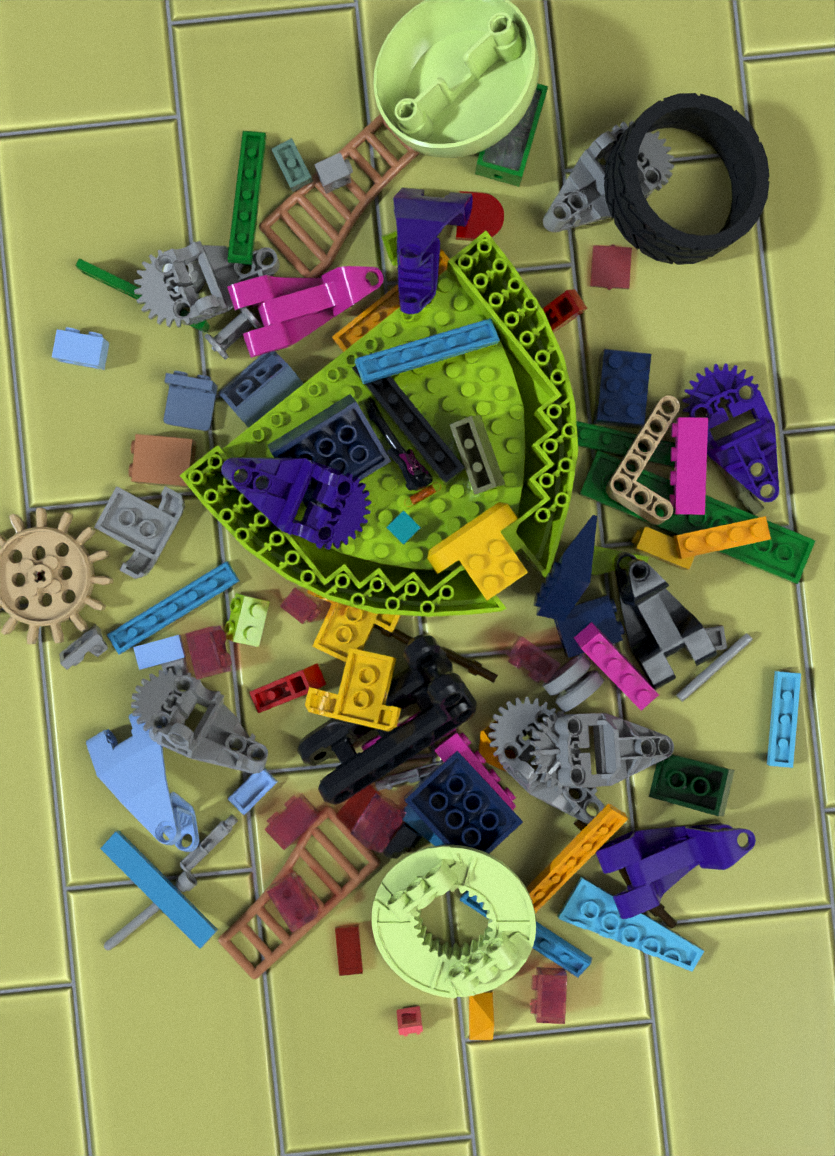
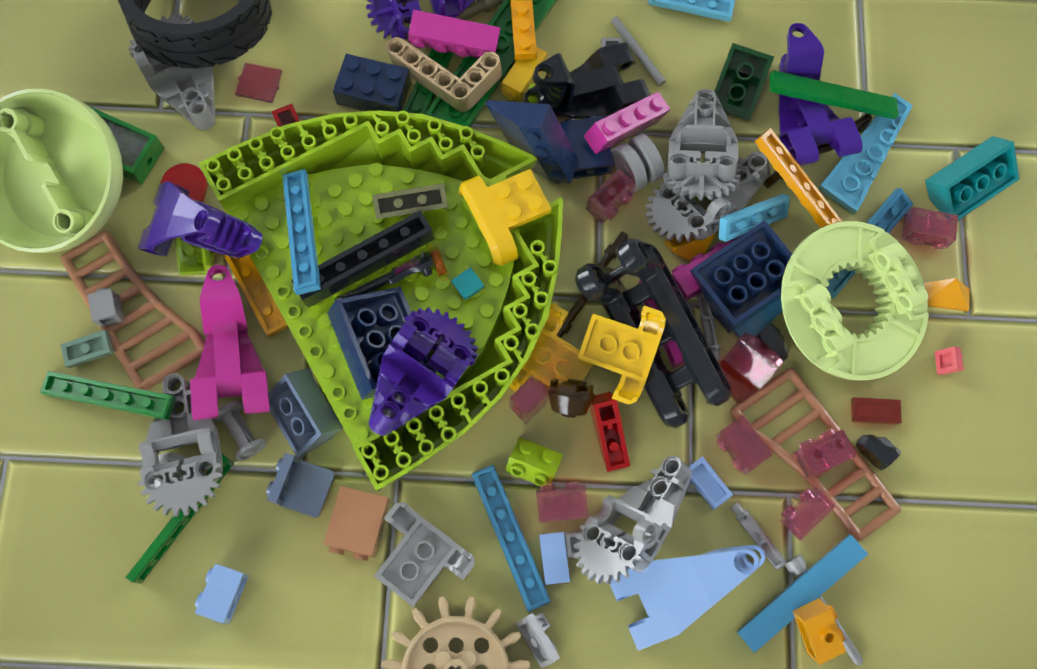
camera: 85 degrees left, 15 degrees down
none -> dark brown cone [547,379,595,418]
none -> medium azure plate [719,194,790,242]
none -> green tile [770,70,899,120]
none -> clear pink brick [779,487,836,541]
none -> light orange brick [792,598,846,665]
none -> black rock [856,434,902,470]
none -> teal slope [925,136,1020,224]

